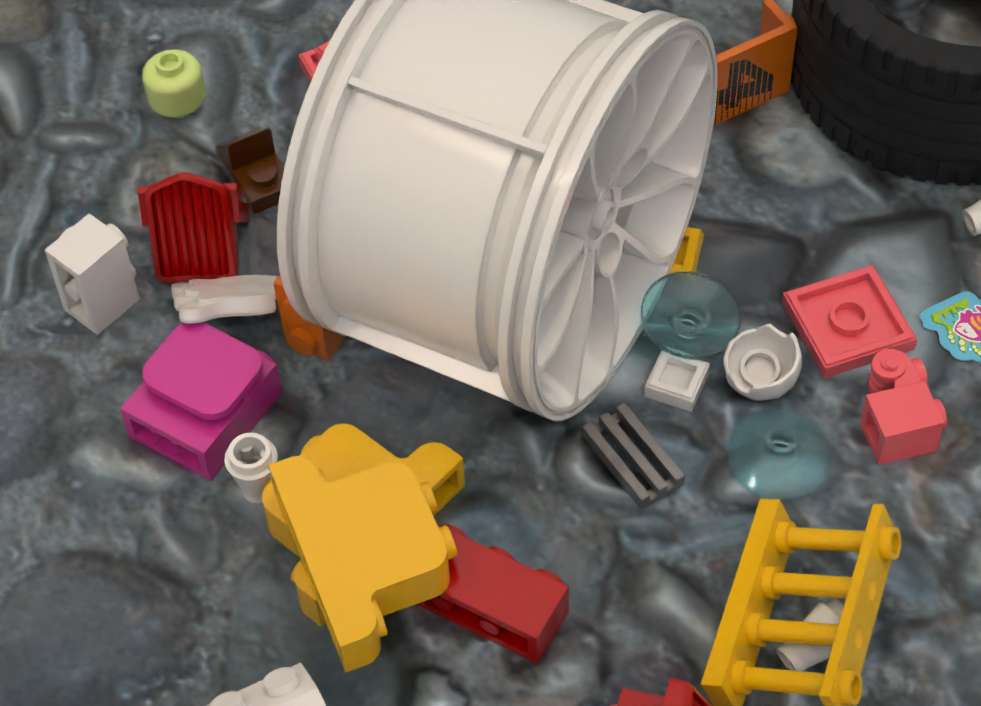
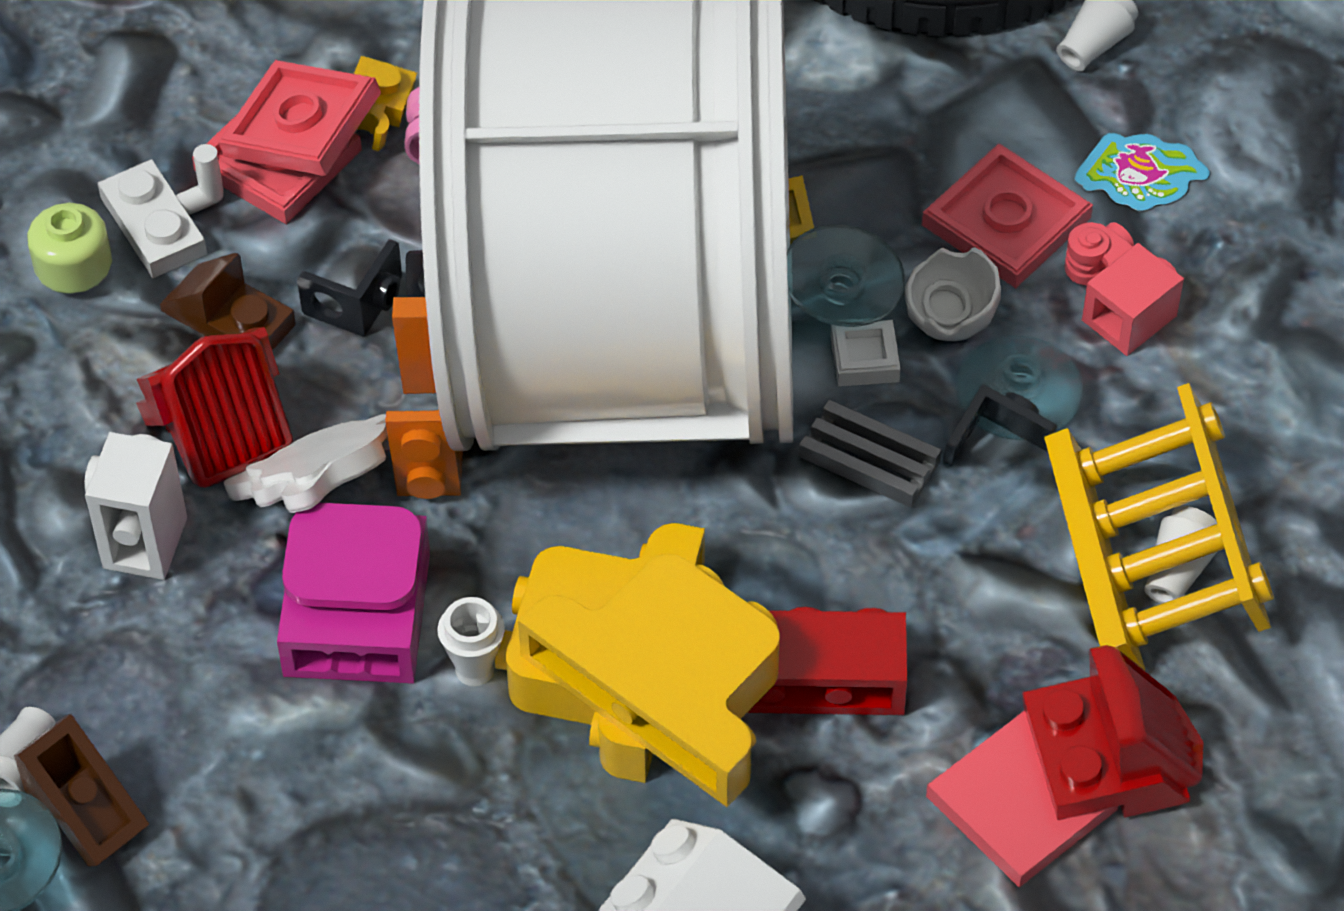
camera: 30 degrees left, 0 degrees up
none -> white plate [98,144,224,279]
none -> black bracket [943,384,1058,466]

